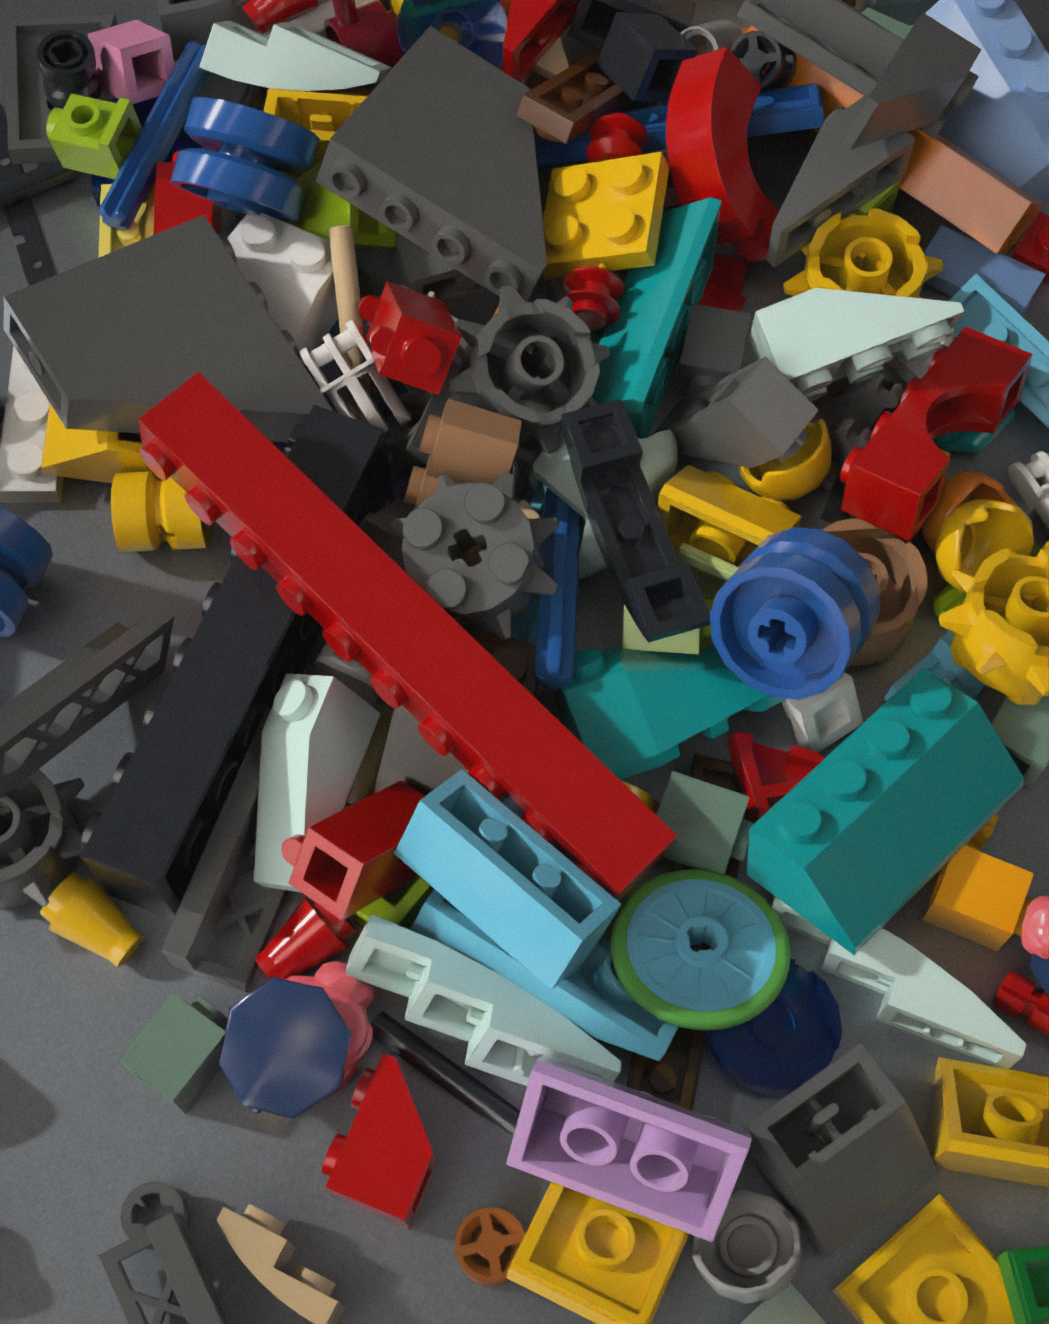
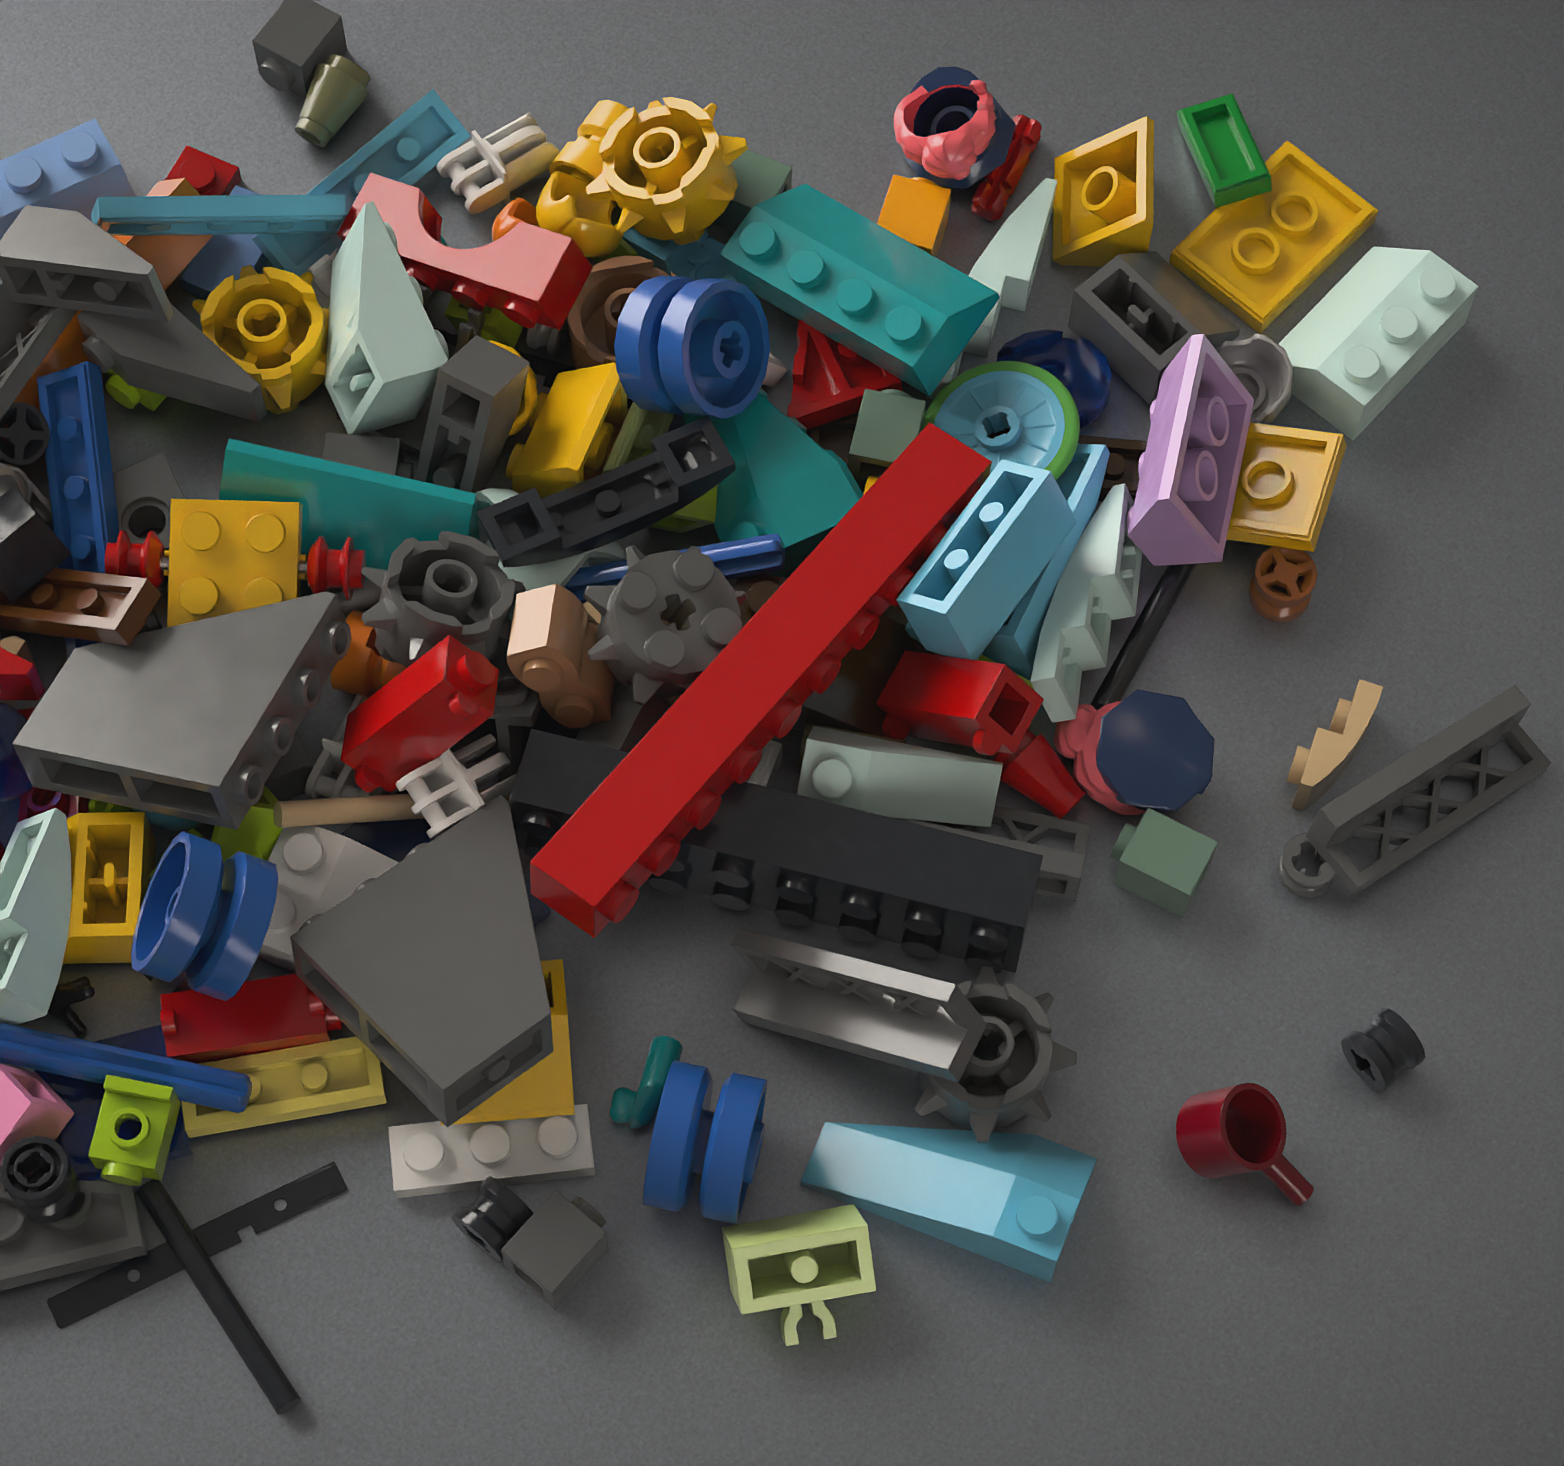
camera: 100 degrees left, 0 degrees up
yellow cone [40,872,144,968] -> none
yellow wheel [111,471,212,552] -> none
red slope [321,1053,437,1230] -> none
red arch [666,46,779,263] -> none
none -> medium azure tile [91,194,347,236]
none -> teal arm [609,1035,683,1129]

